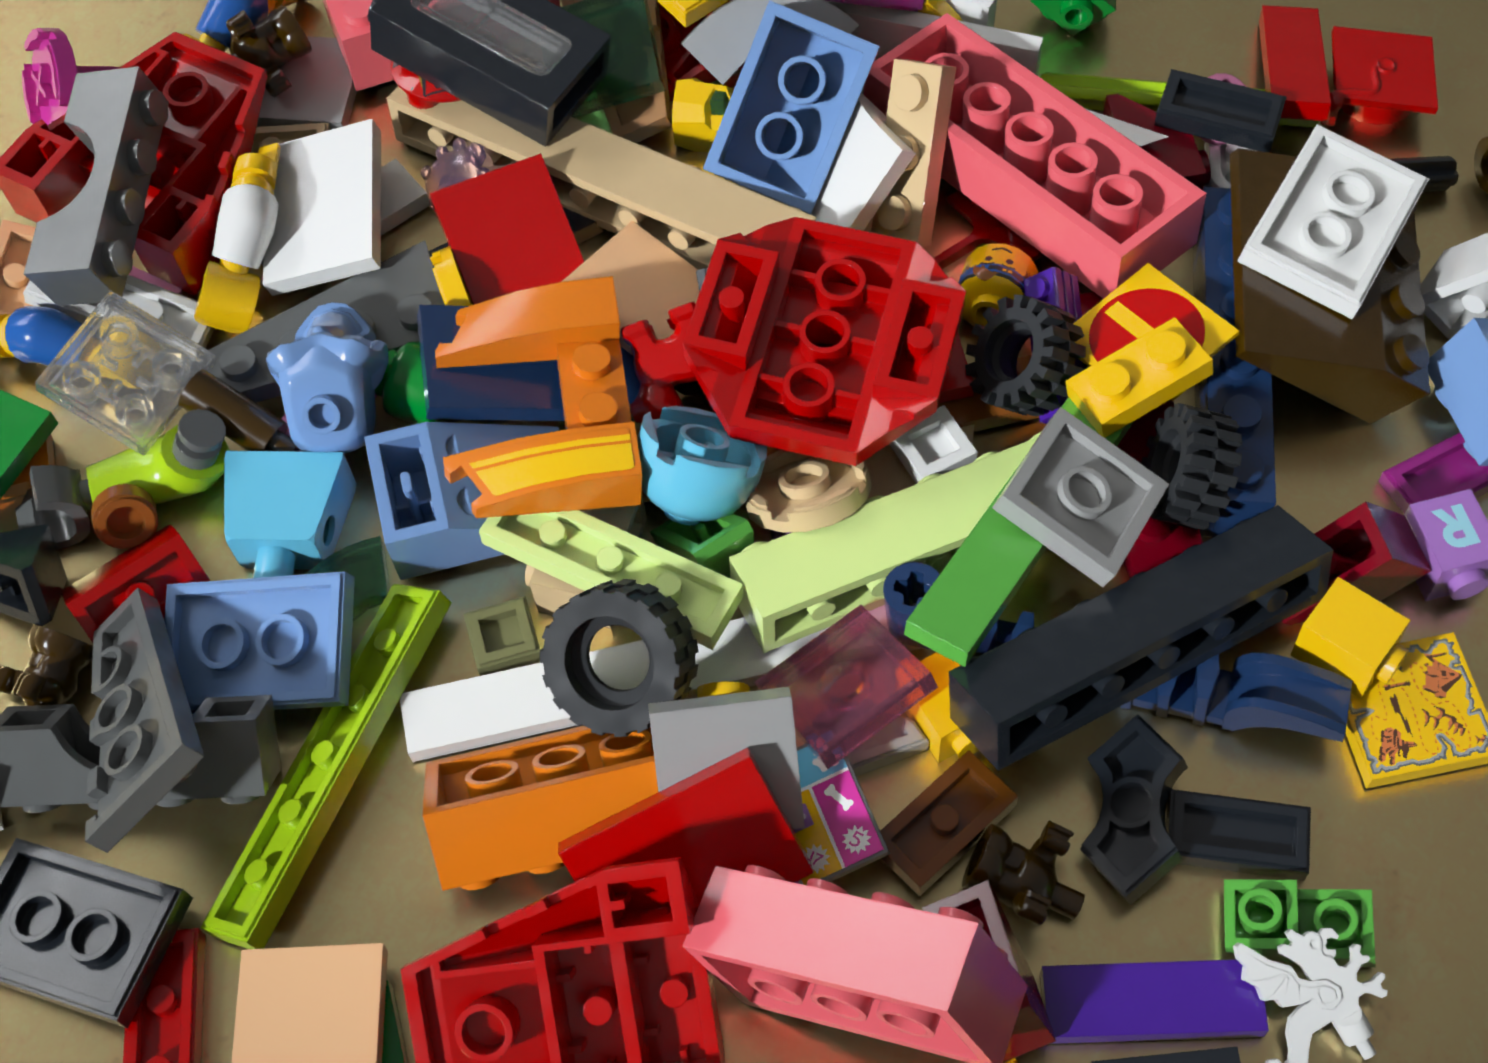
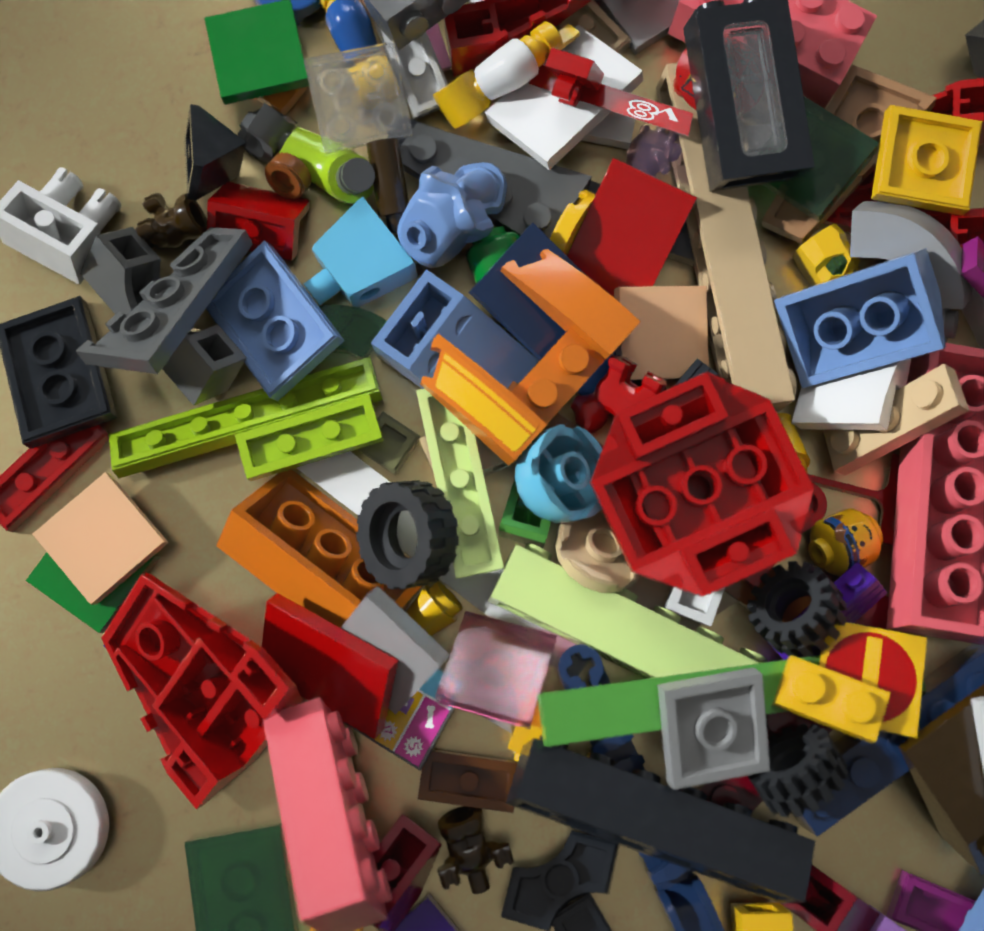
camera: 50 degrees right, 20 degrees up
none -> lime plate [235,394,384,481]
none -> red sticker [528,65,693,136]
none -> red tile [545,48,604,108]

